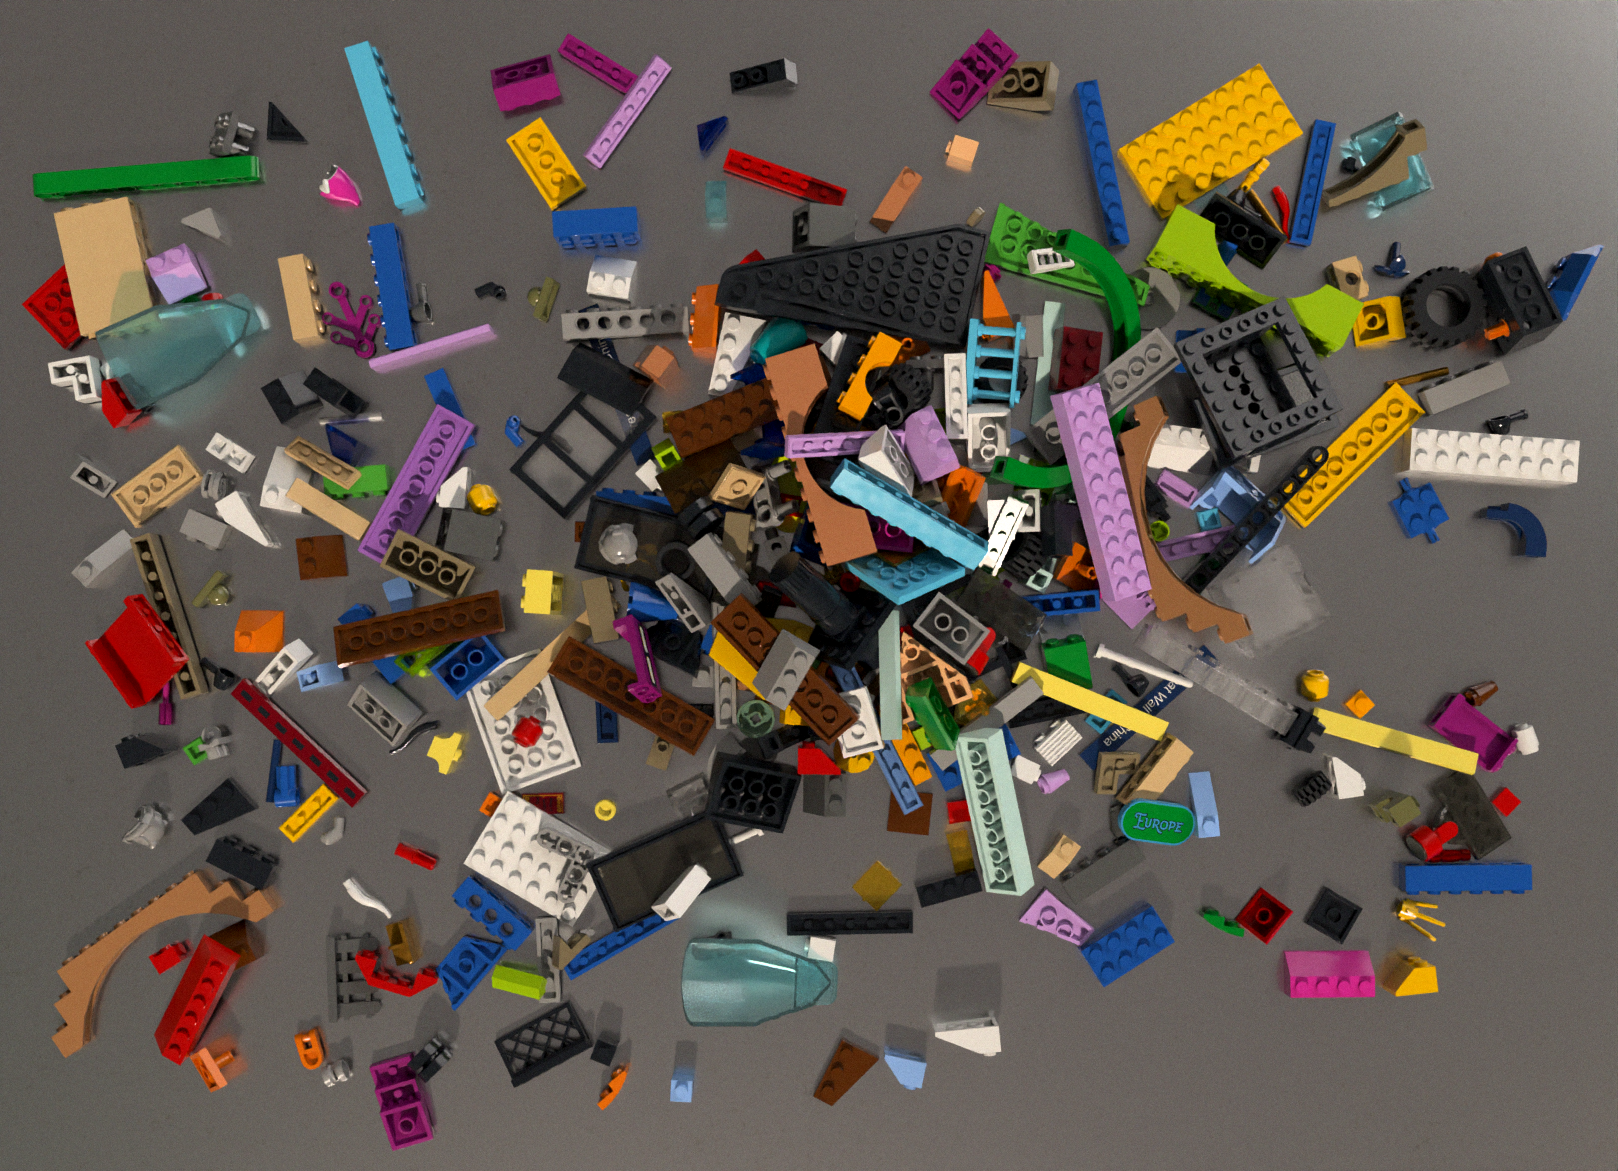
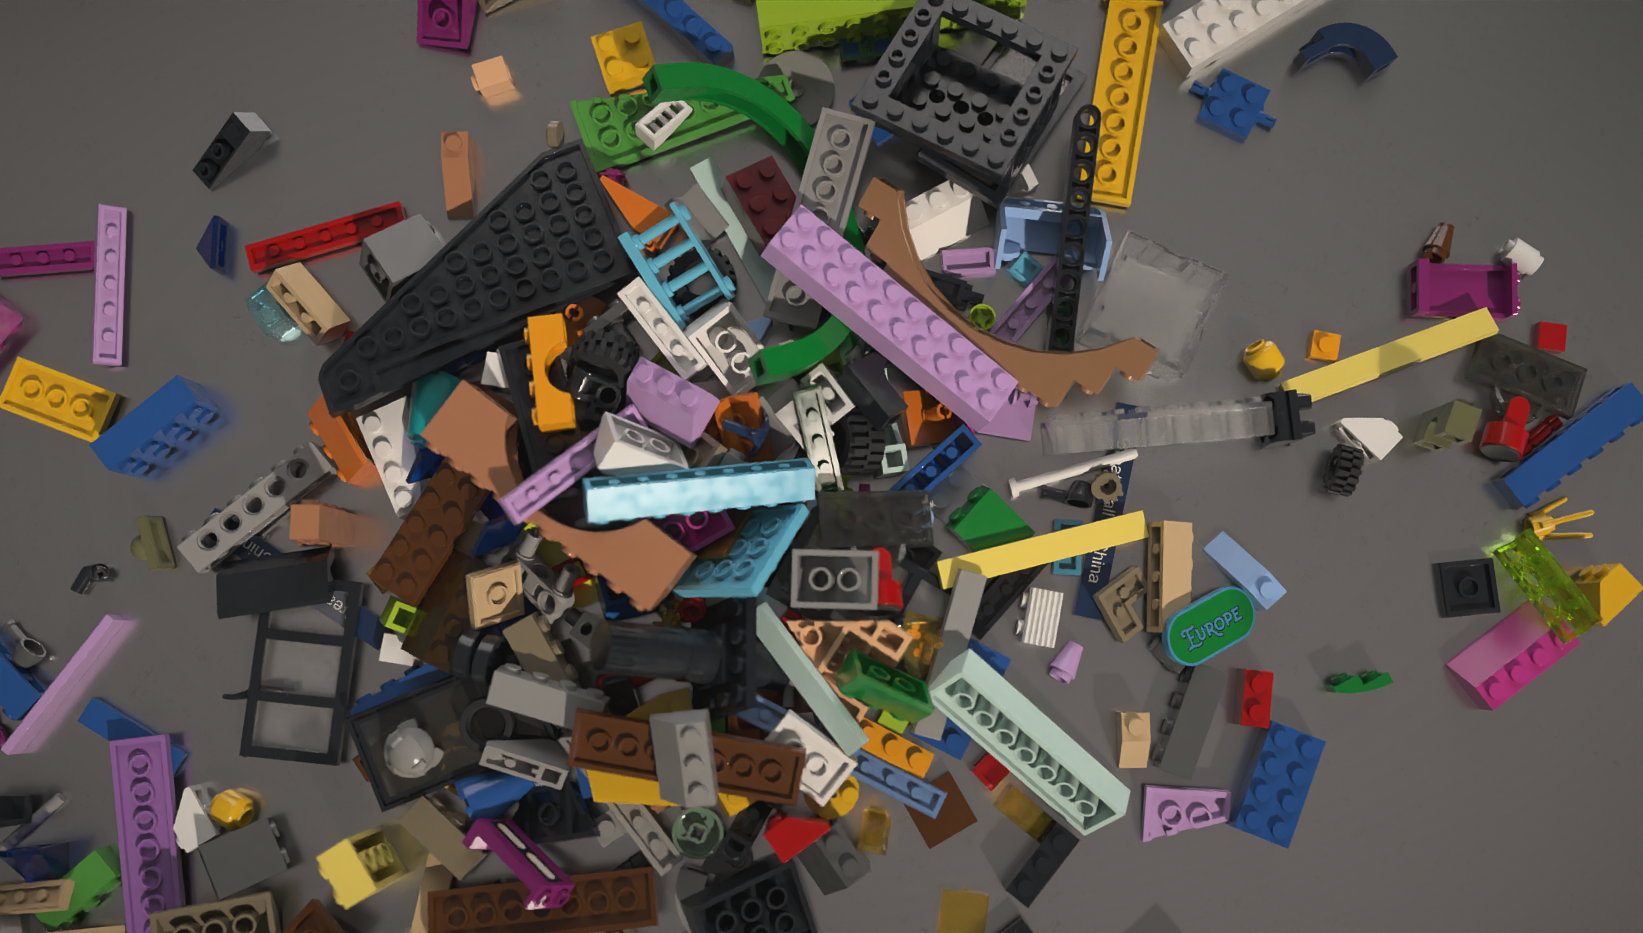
camera: 30 degrees left, 5 degrees down
blue arm [505,415,524,447] -> none
white slope [586,255,637,303] -> none
white brick [1010,755,1041,784] -> none
red slope [1235,888,1293,945] -> none
none -> tan brick [266,262,351,346]
none -> yellow brick [591,21,655,97]
none -> dark blue plant [722,412,770,458]
none -> clear yellow slope [856,806,892,856]
none -> dark tan animal [1091,470,1123,504]
none -> red brick [1232,668,1274,728]
none -> clear neon green fence [1493,528,1603,644]

